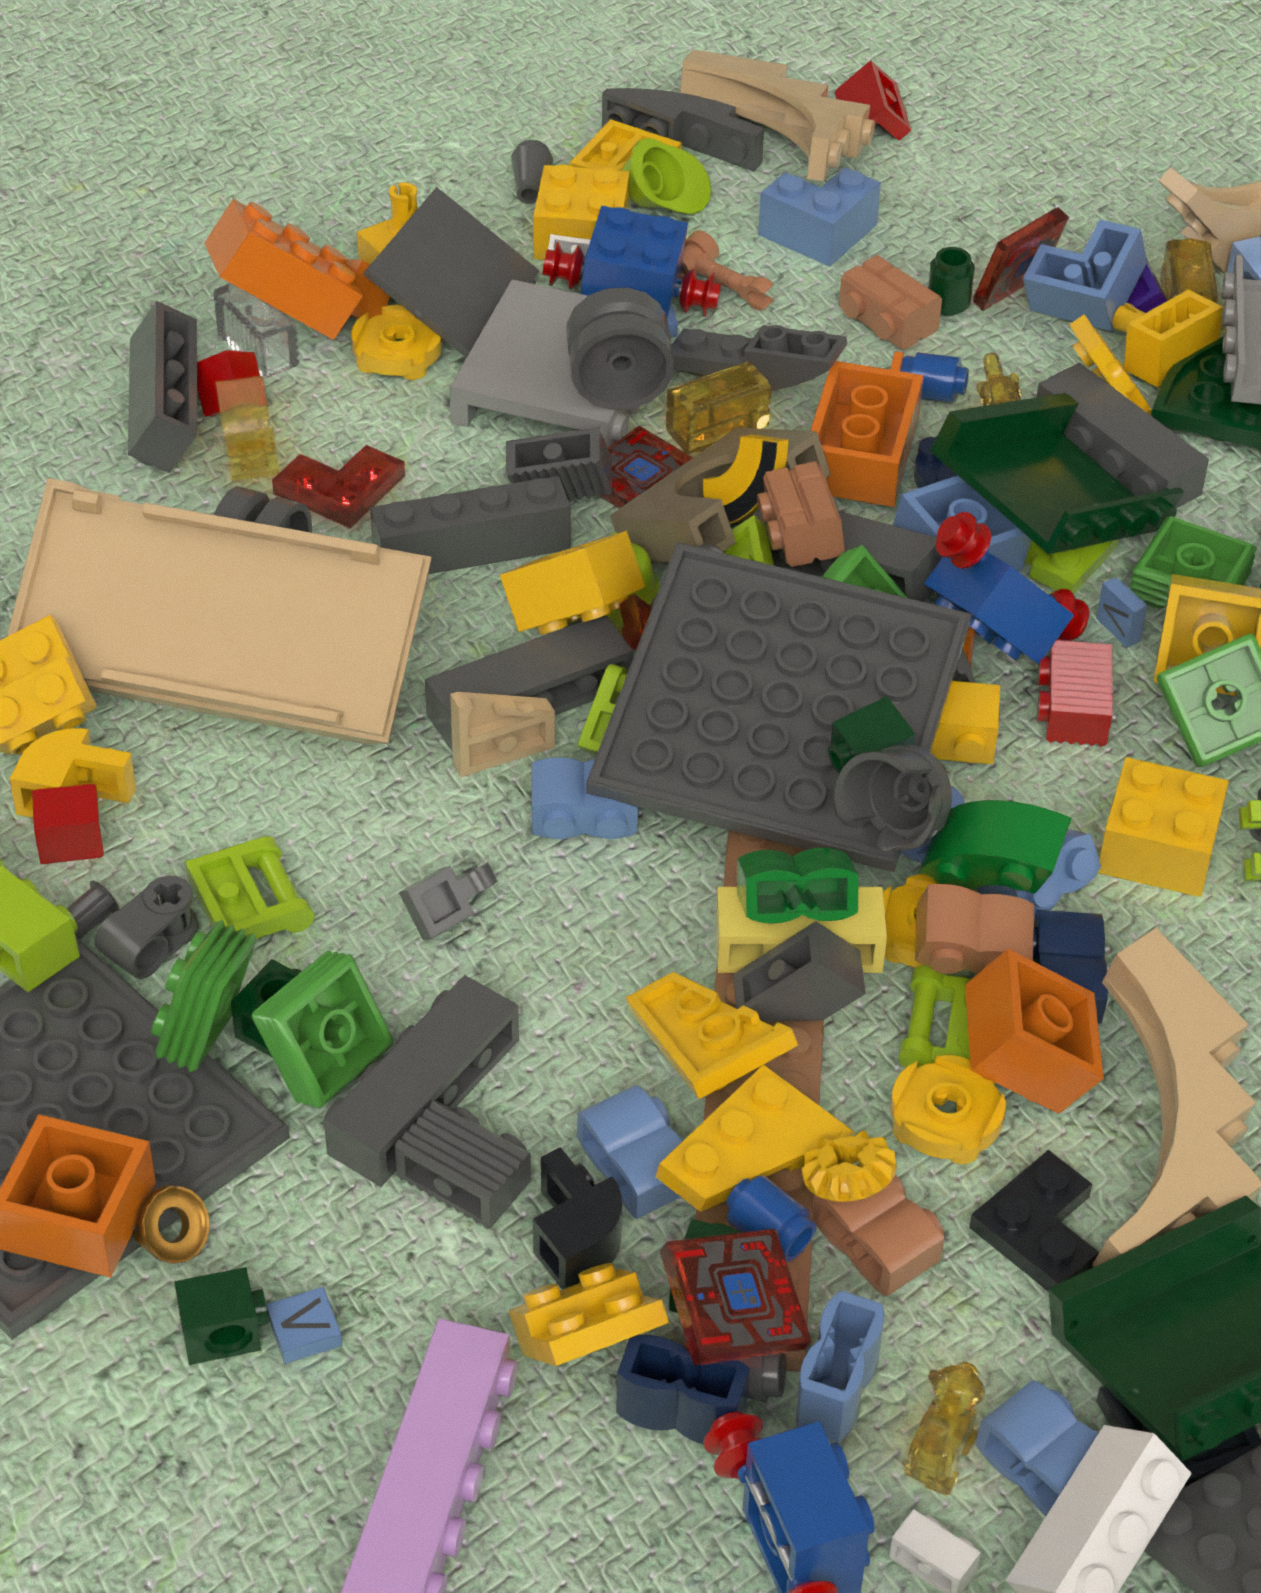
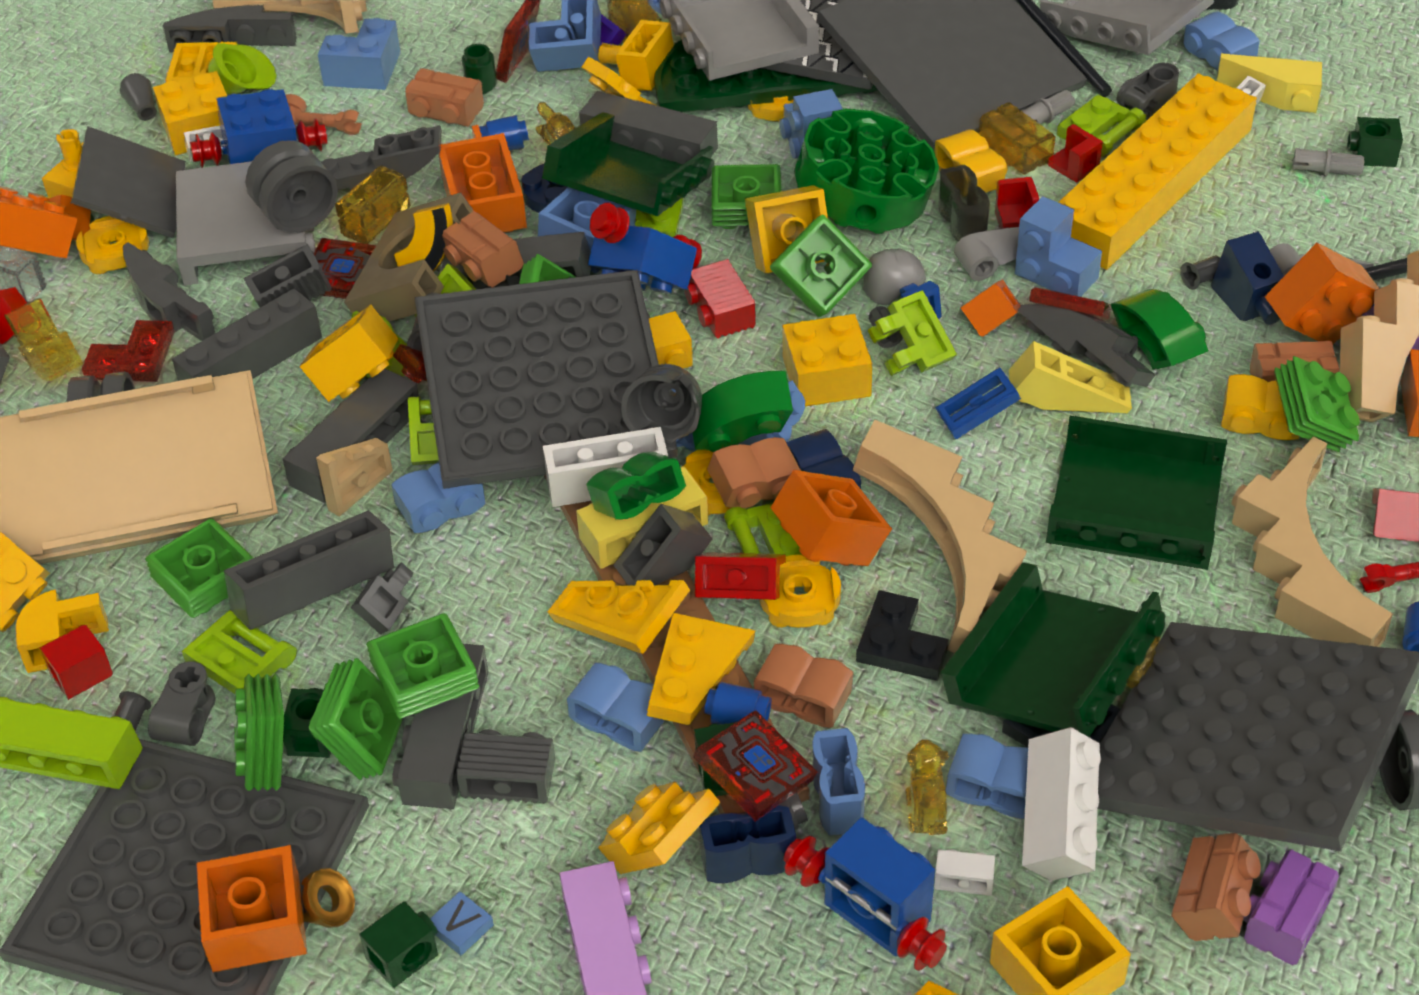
camera: 25 degrees left, 0 degrees up
black brick [533,1147,622,1289] -> none
yellow gear [801,1130,897,1202] -> none
dark green brick [828,696,916,774] -> none
medium blue tile [1096,577,1147,648] -> none
none -> dark grey slope [123,242,215,341]
none -> bright green brick [145,518,253,618]
none -> dark grey brick [224,510,394,630]
none -> bright green brick [366,613,479,718]
none -> white brick [543,427,668,507]
none -> red panel [695,552,786,600]

